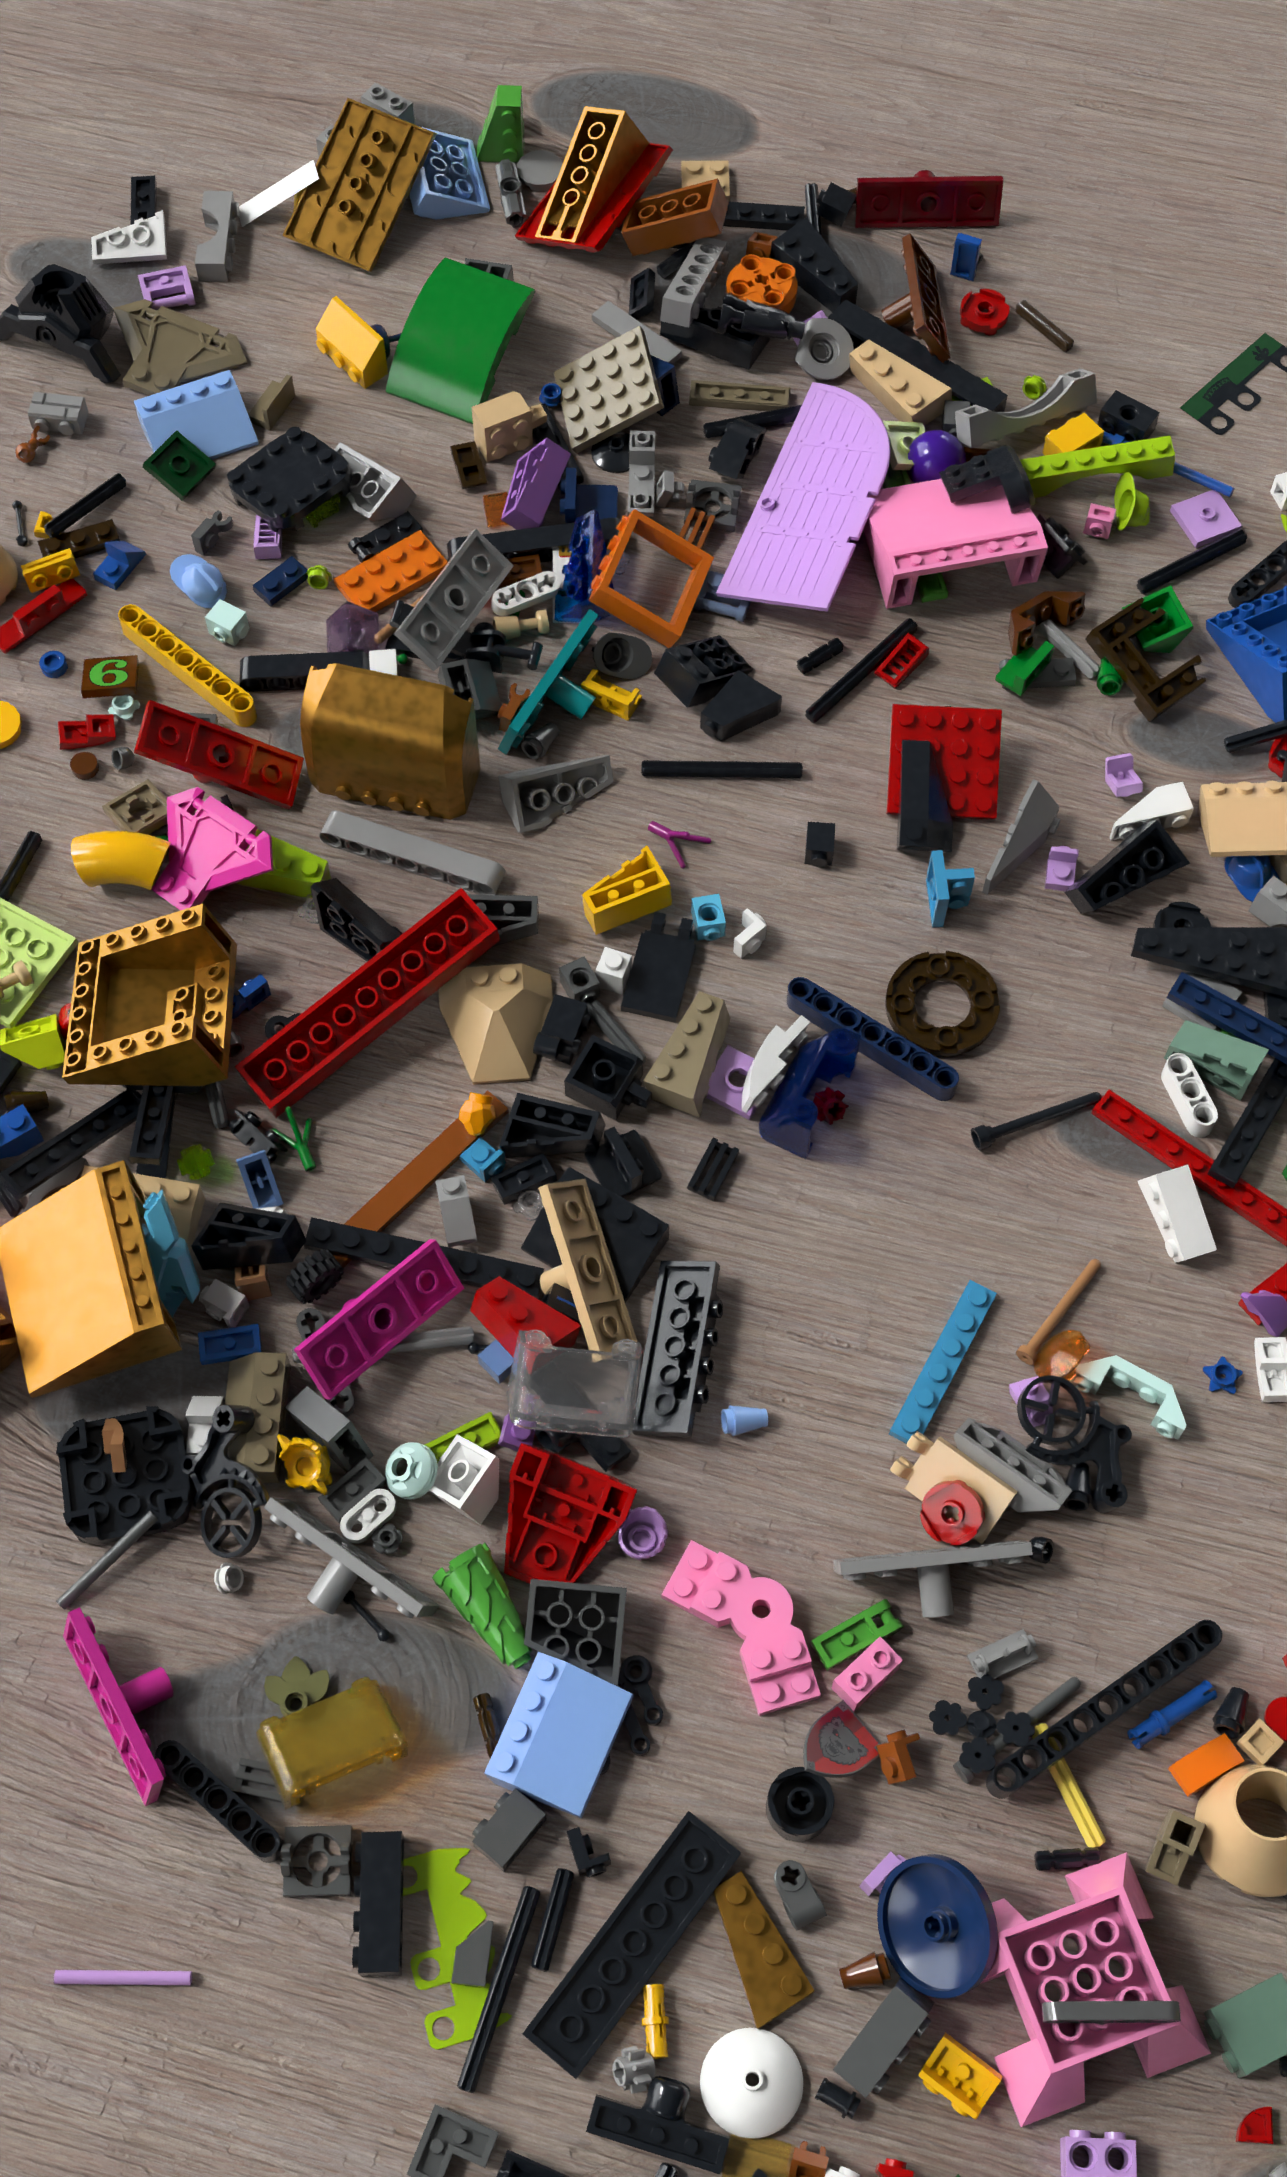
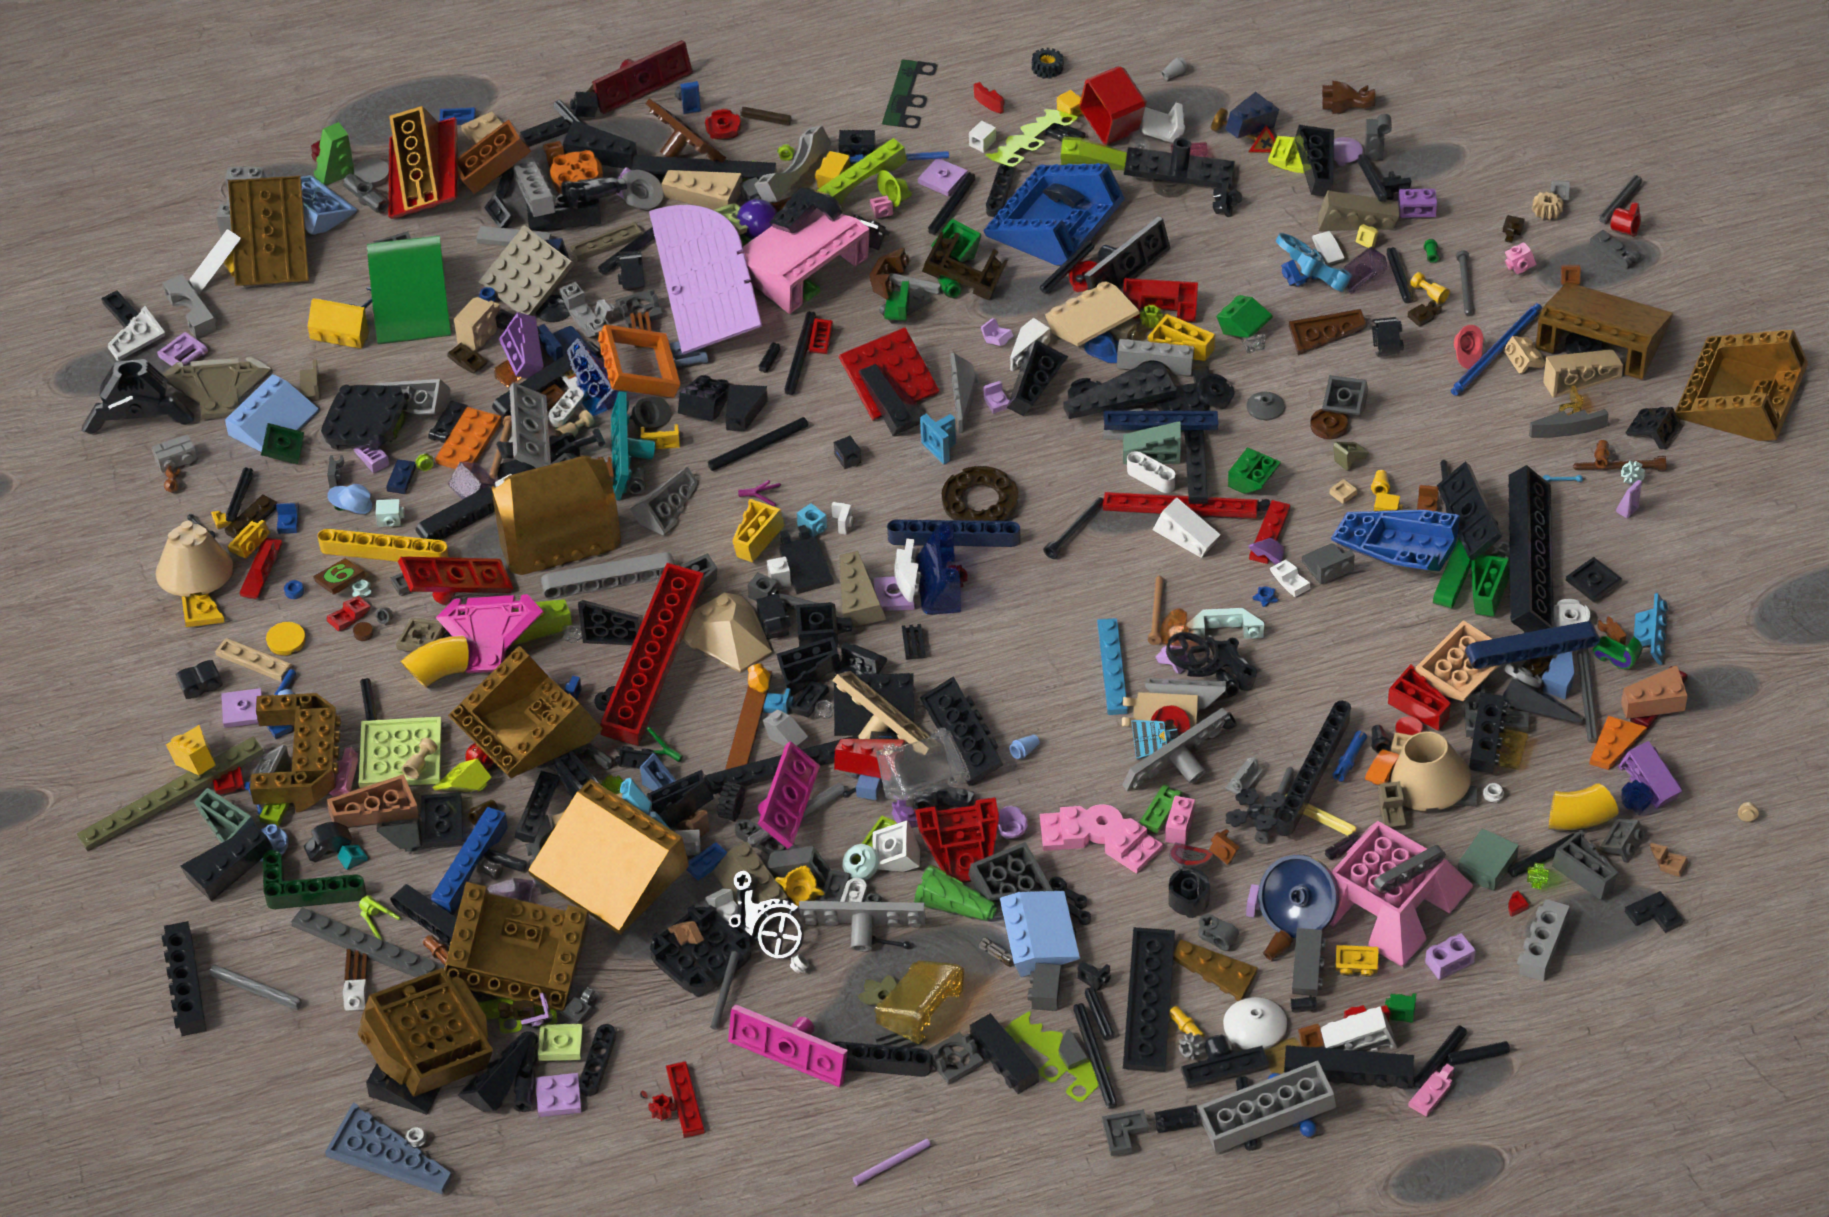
camera: 30 degrees left, 15 degrees down
none -> blue tile [439,108,476,125]
none -> torso [1131,720,1178,759]

